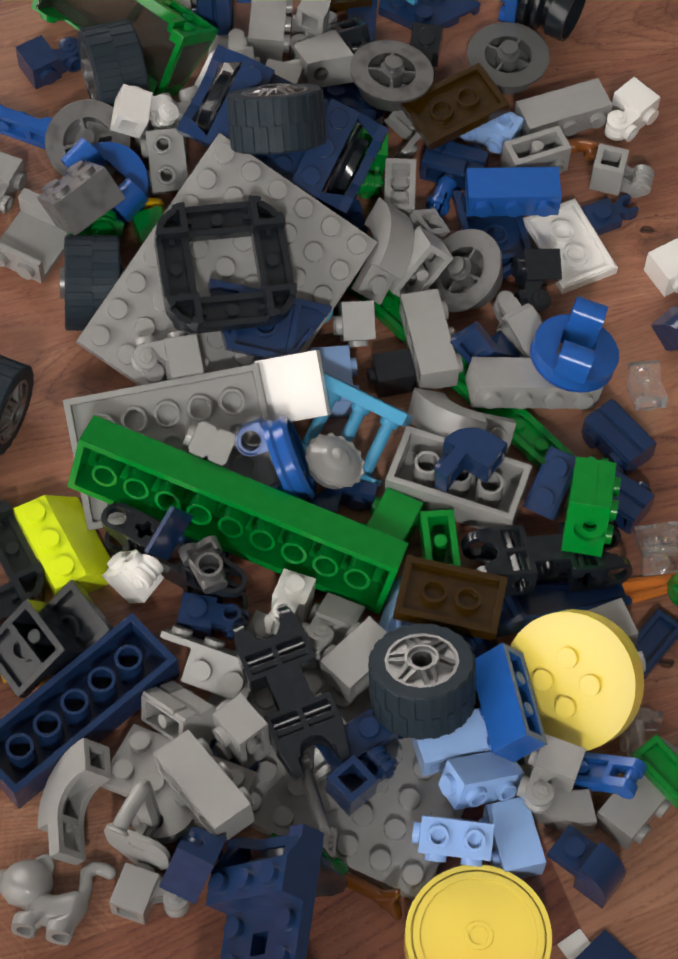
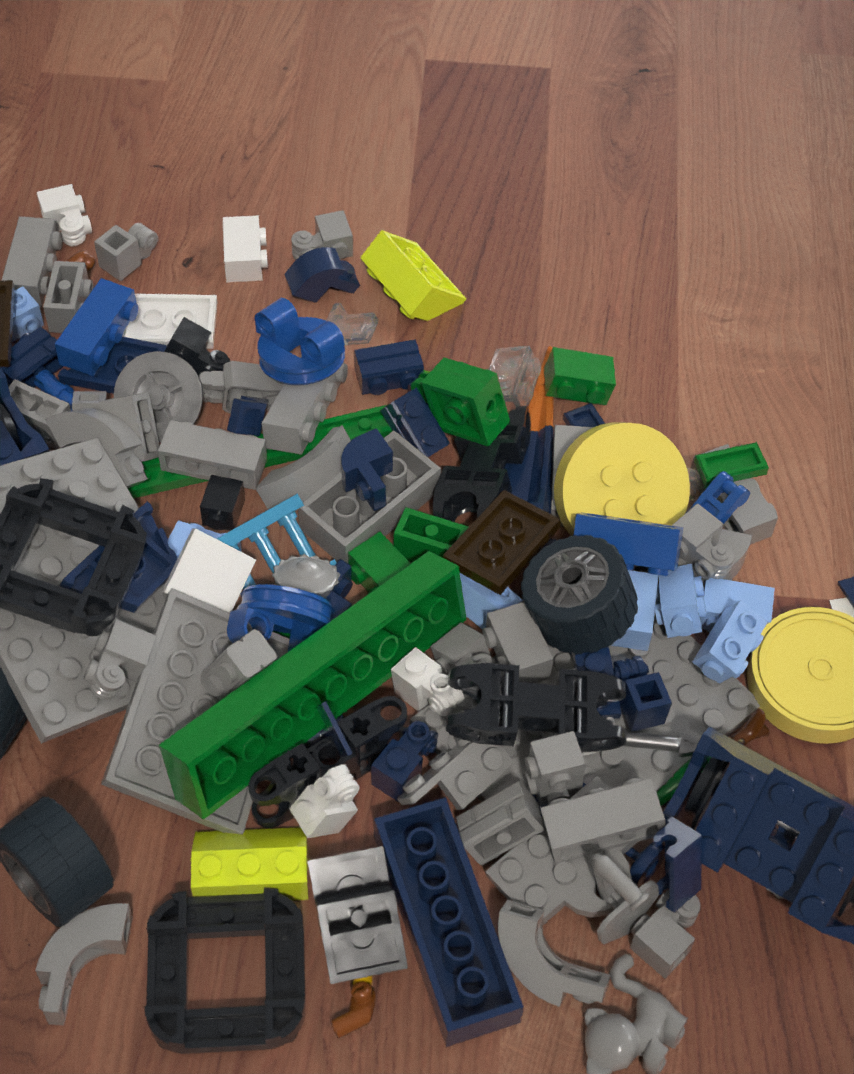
camera: 65 degrees left, 5 degrees down
flat silver plate [178,535,228,594] -> none
light grey brick [333,300,376,347] -> none
dark blue brick [547,825,626,909] -> none
dark blue plate [581,194,639,236] -> none

